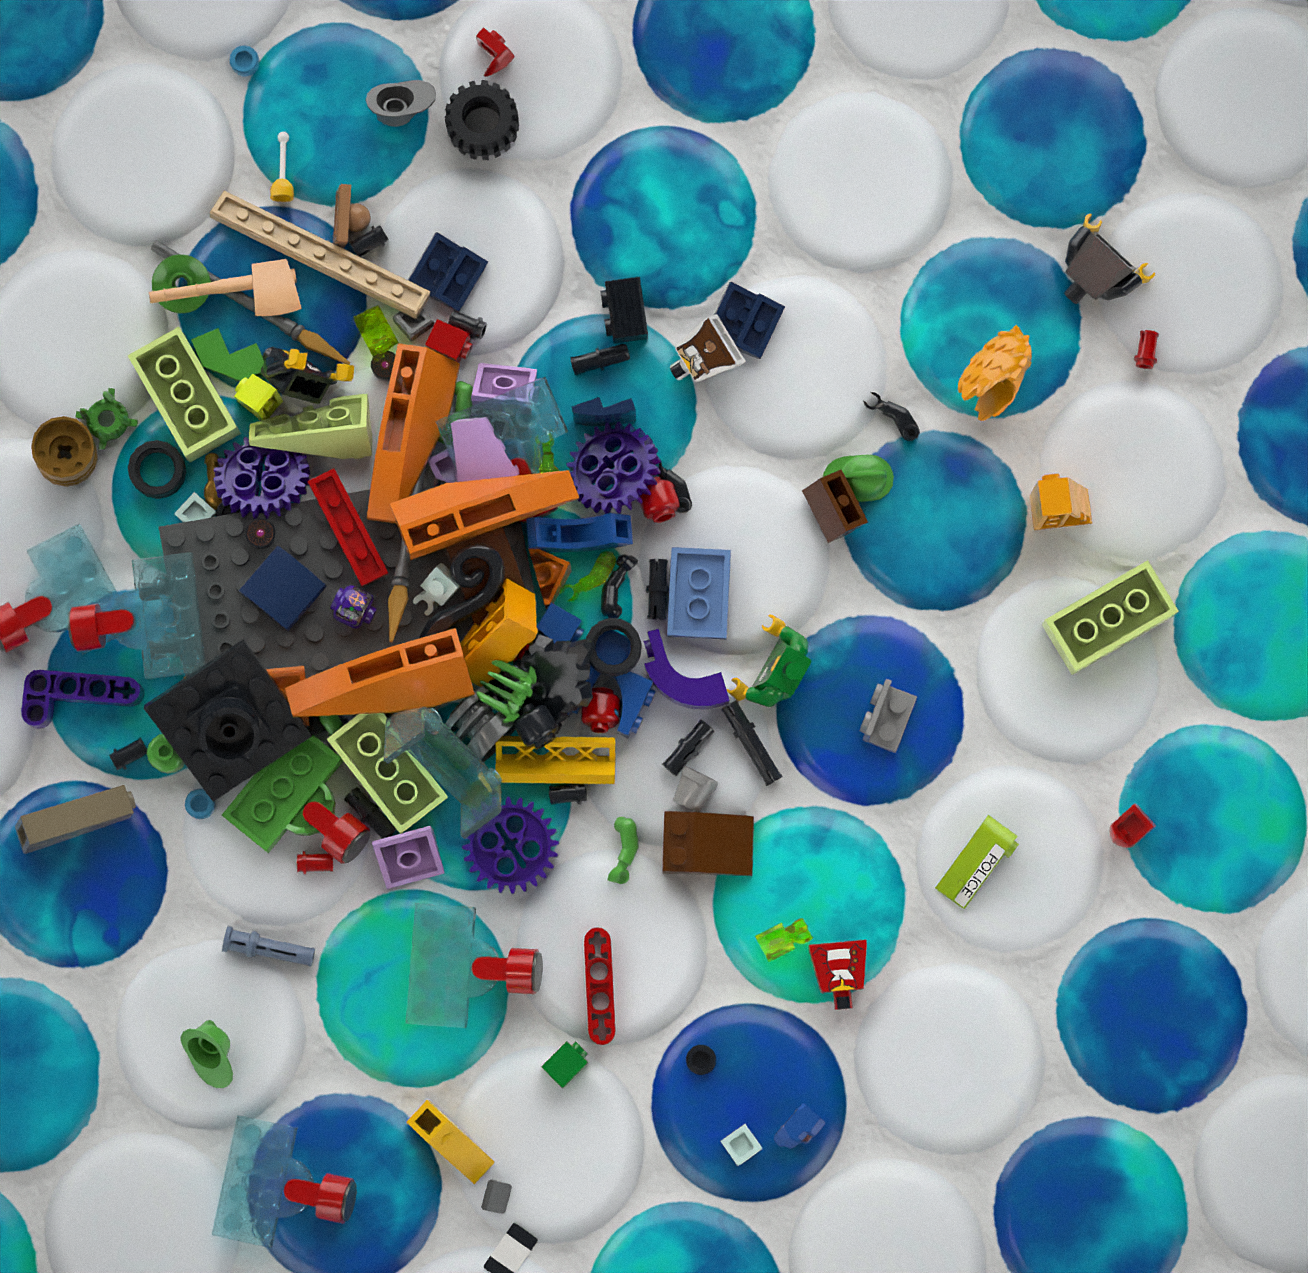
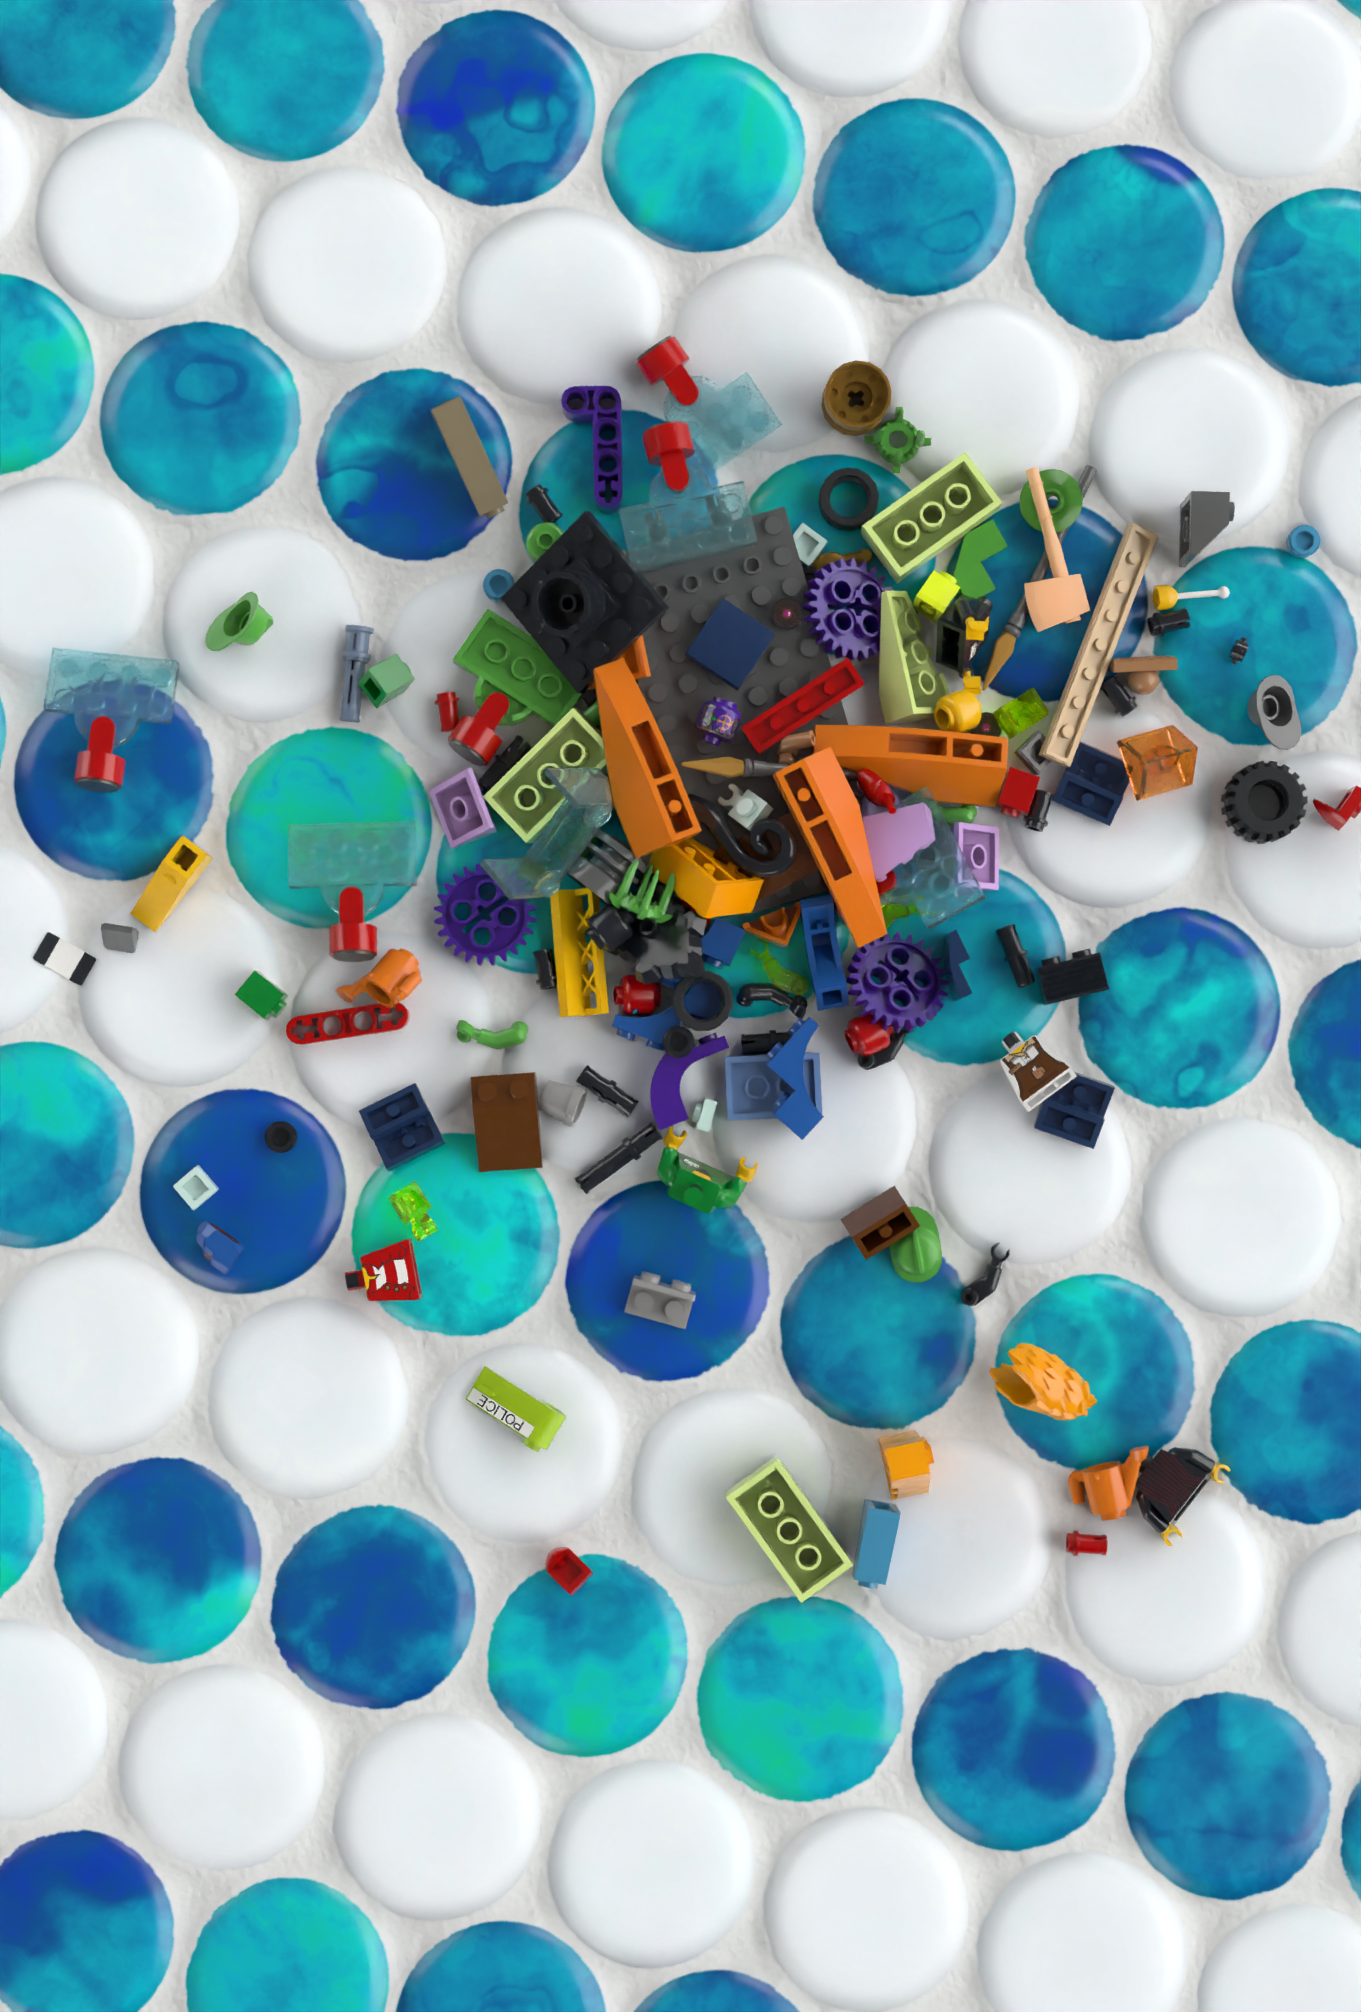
camera: 80 degrees right, 5 degrees up
none -> orange piece [336,949,422,1008]
none -> brick [358,654,415,709]
none -> dark blue slope [359,1083,446,1171]
none -> black tile [662,1026,694,1058]
none -> light aqua plate [692,1098,717,1132]
none -> blue arch [766,1017,824,1140]
none -> medium nougat arm [776,731,816,764]
none -> dark azure slope [852,1499,901,1588]
none -> red piece [856,768,896,814]
none -> yellow head [934,689,982,733]
none -> orange piece [1068,1446,1149,1521]
none -> clear orange slope [1117,725,1198,801]
none -> black pin [1147,608,1190,638]
none -> dark grey slope [1179,491,1235,567]
none -> black piece [1229,637,1249,664]

